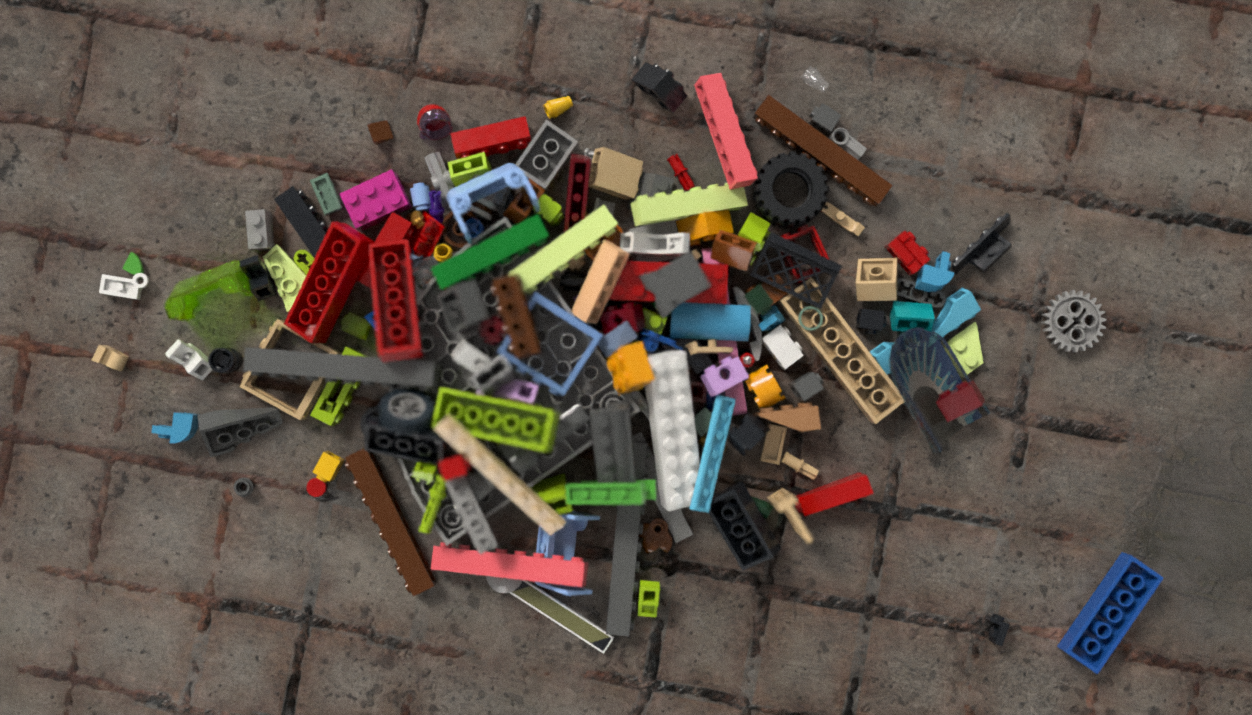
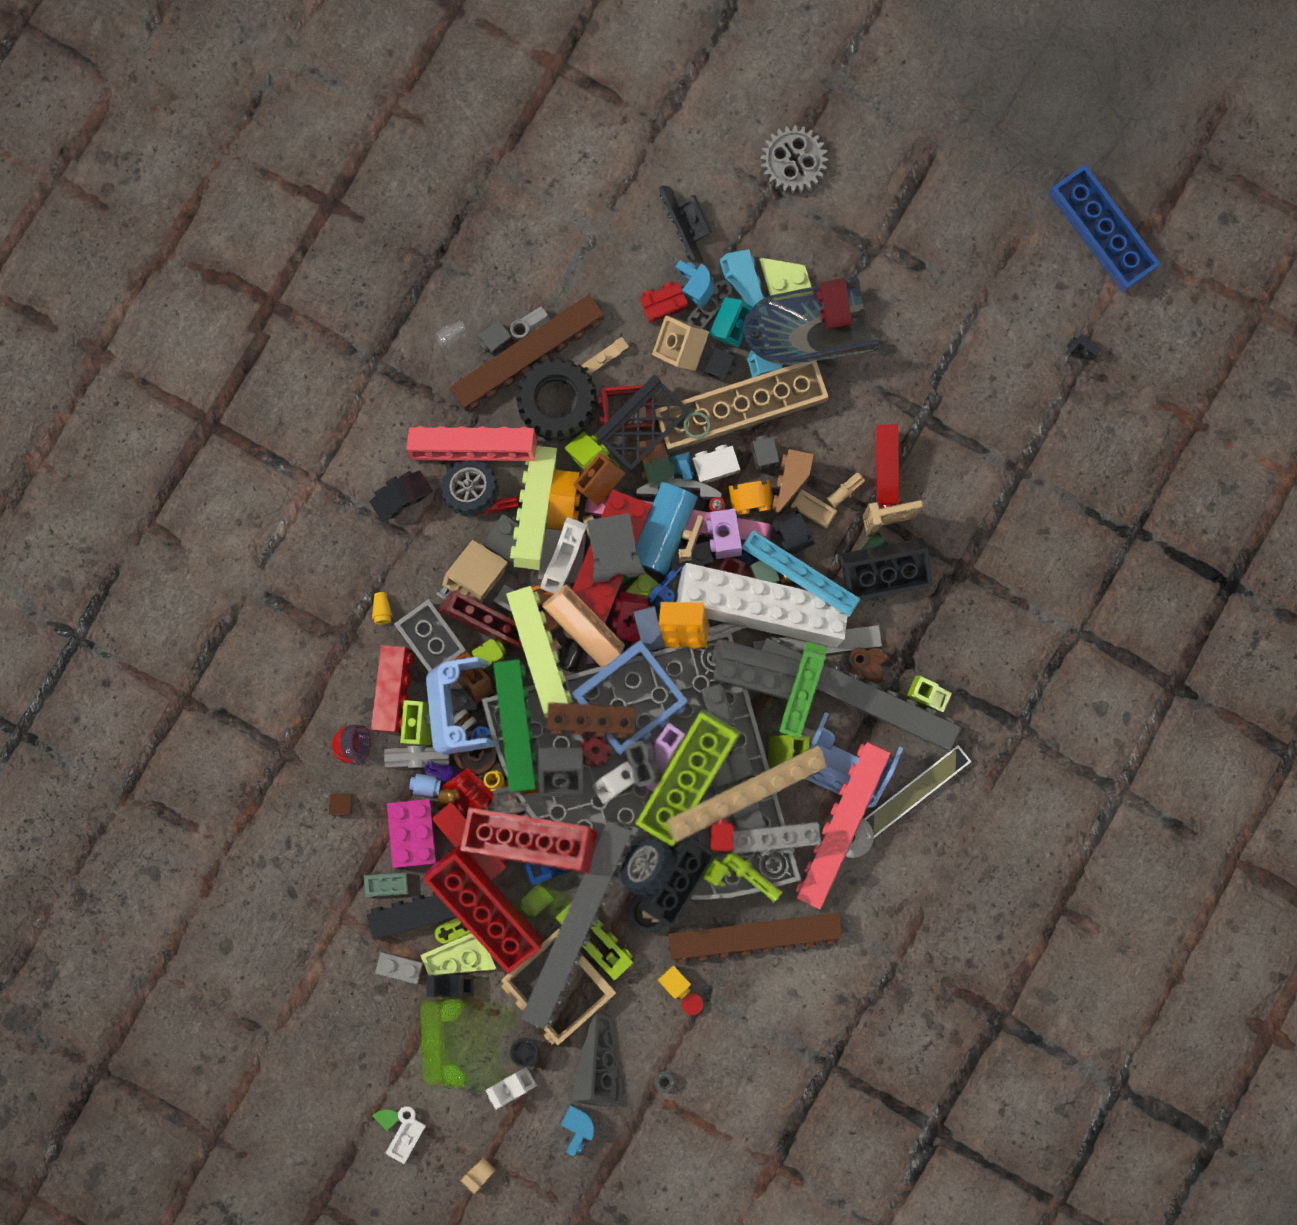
camera: 70 degrees left, 5 degrees down
none -> black wheel [441,460,499,517]

